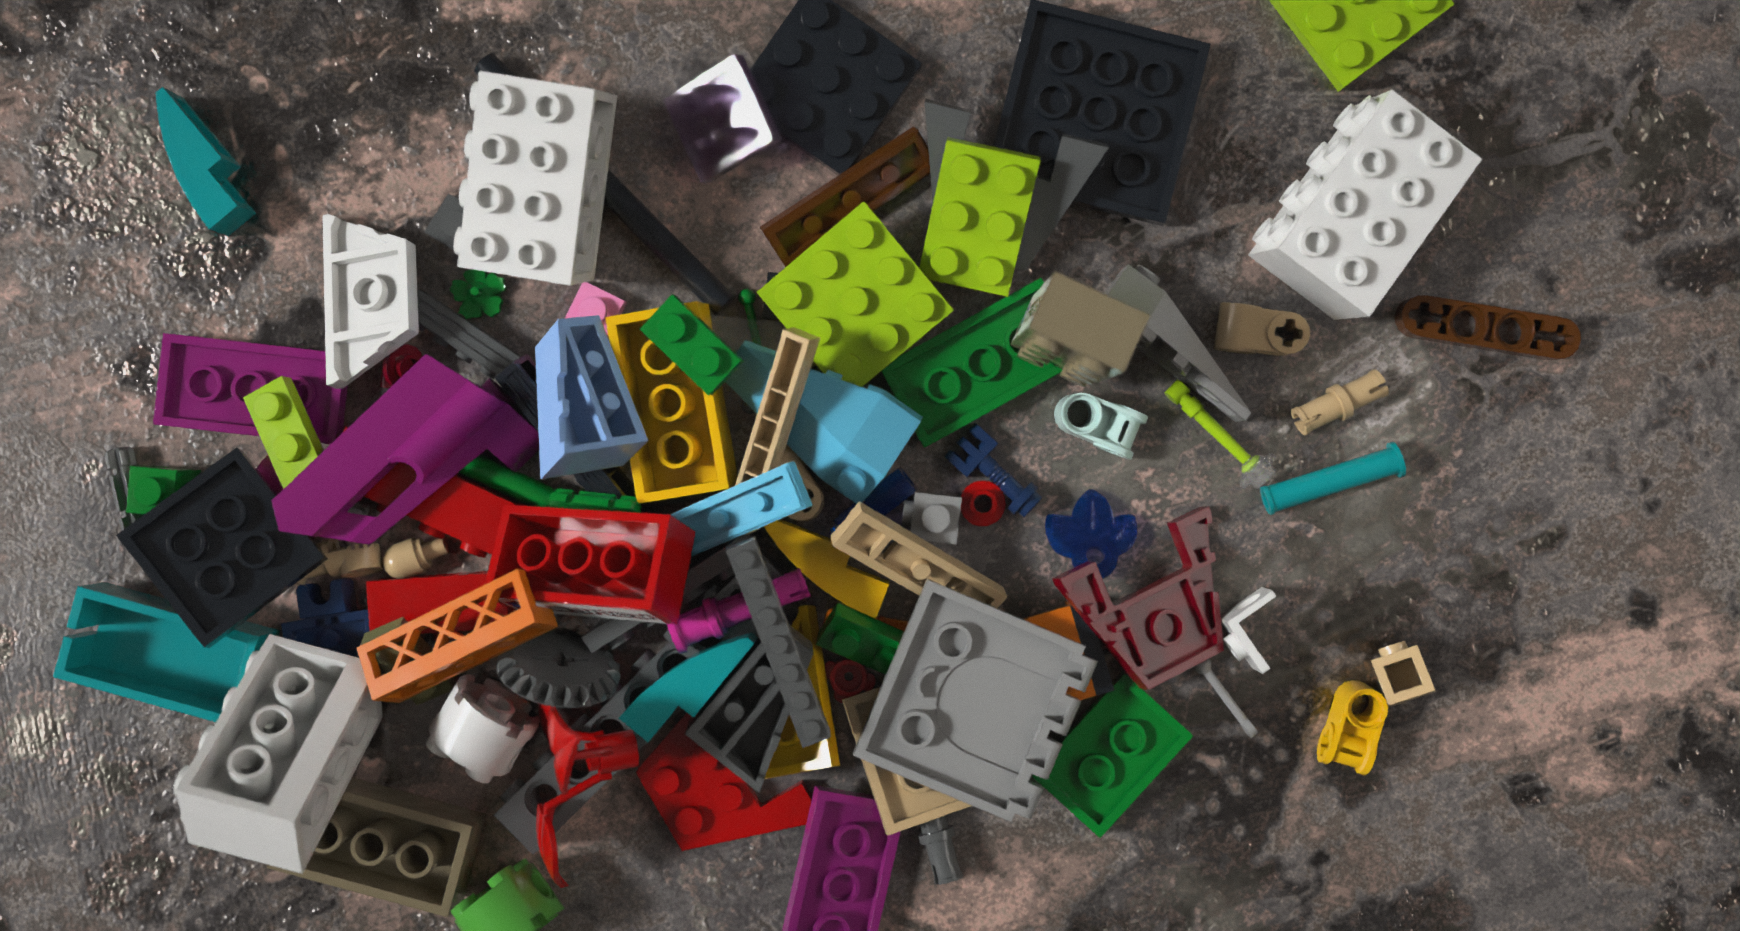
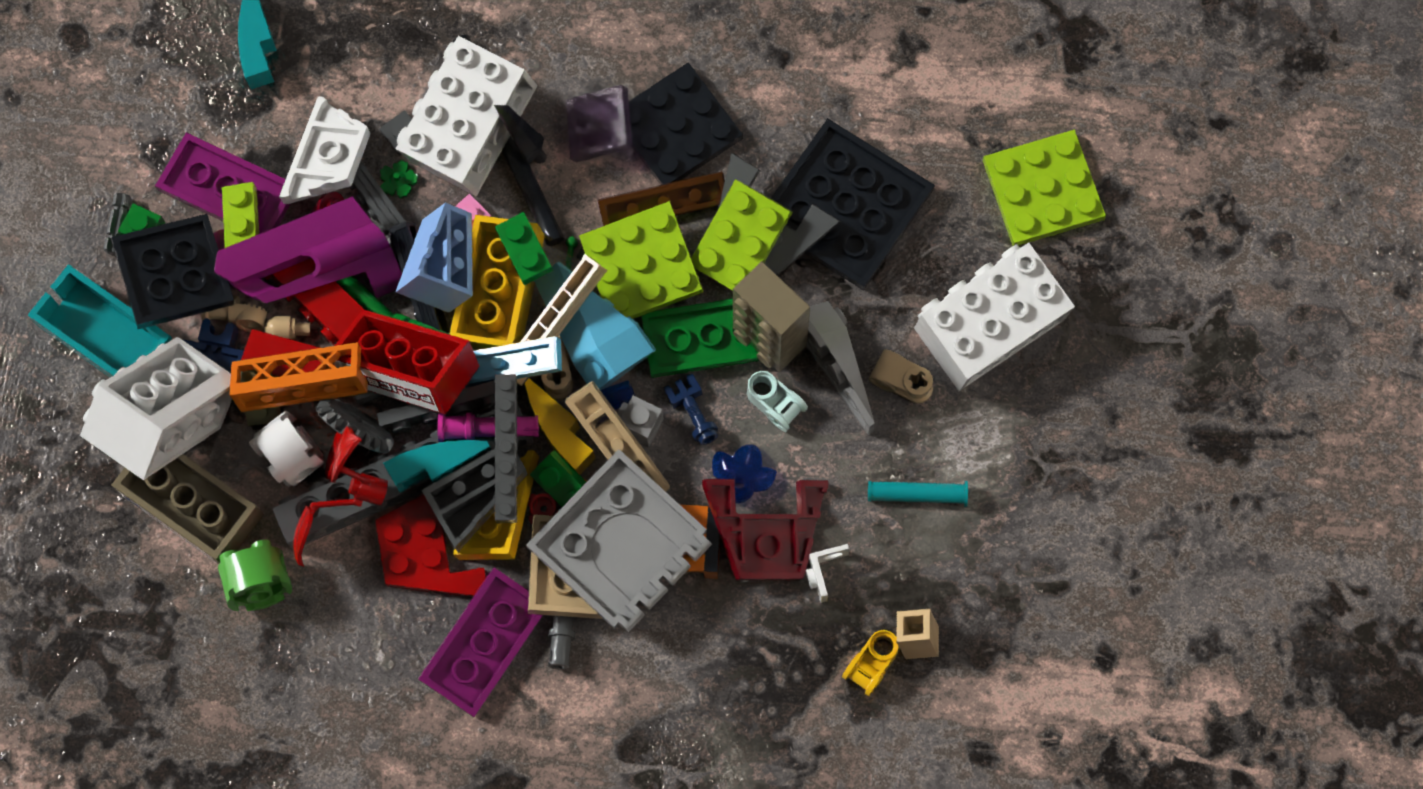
camera: 25 degrees right, 15 degrees down
red plate [960,480,1006,526] -> none
green plate [1031,671,1193,838] -> none
lime piece [1164,379,1277,489] -> none
light grey hinge [1193,659,1258,738] -> none
tan pin [1291,369,1389,435] -> none
reddish brown beam [1395,295,1581,360] -> none
none -> black bar [494,105,547,164]

